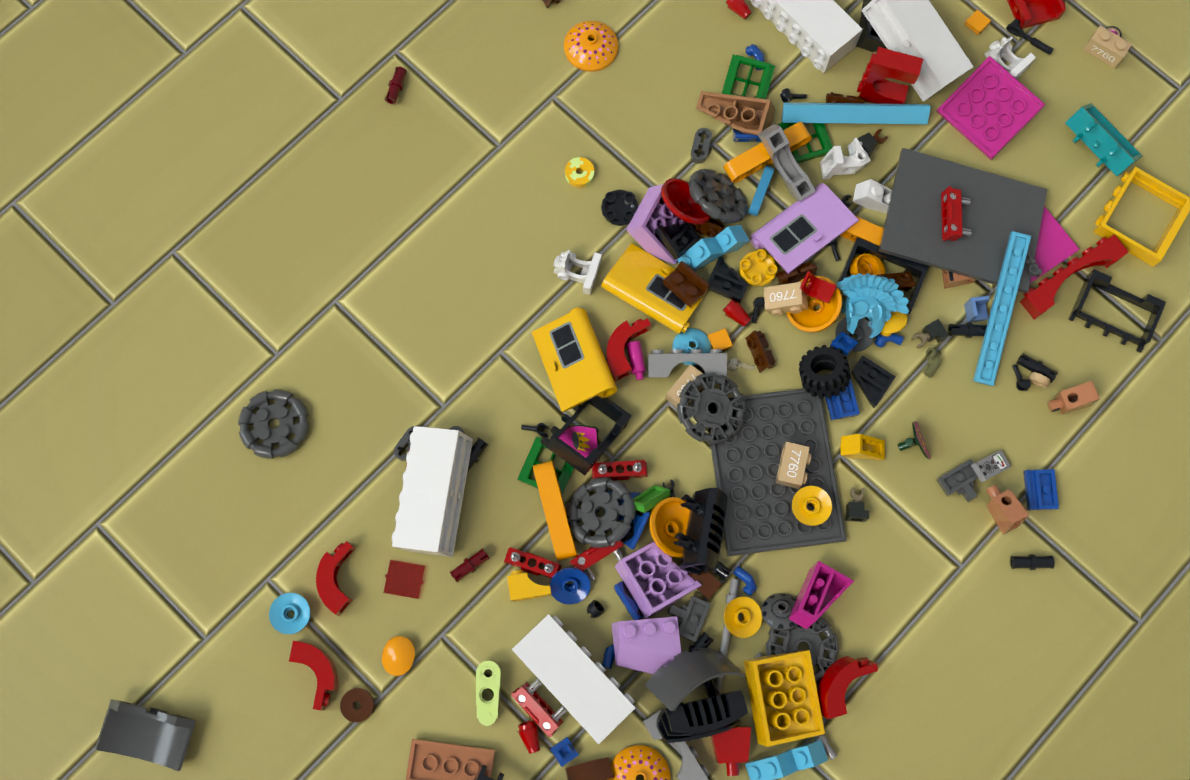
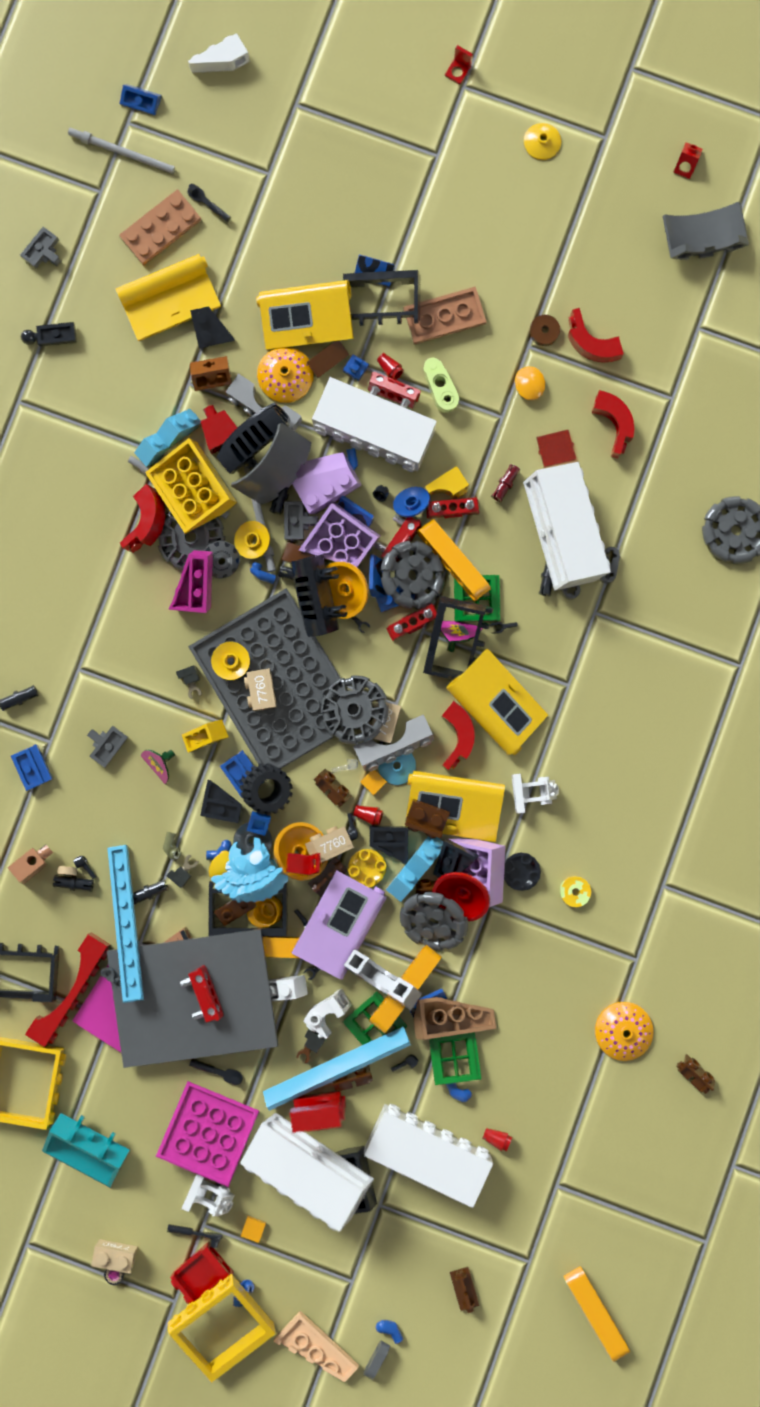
camera: 160 degrees right, 10 degrees up
medium azure dish [269,593,310,634] -> none
dark pink cylinder [627,341,646,381] -> none
bright green tile [633,485,671,513] -> none
dark grey beam [690,128,712,164] -> none
dark azure beam [748,165,775,217] -> none
medium blue panel [964,296,990,323] -> none
light grey tile [971,450,1011,483] -> none
nougat torso [986,485,1029,535] -> none
none -> black piece [189,1059,243,1085]

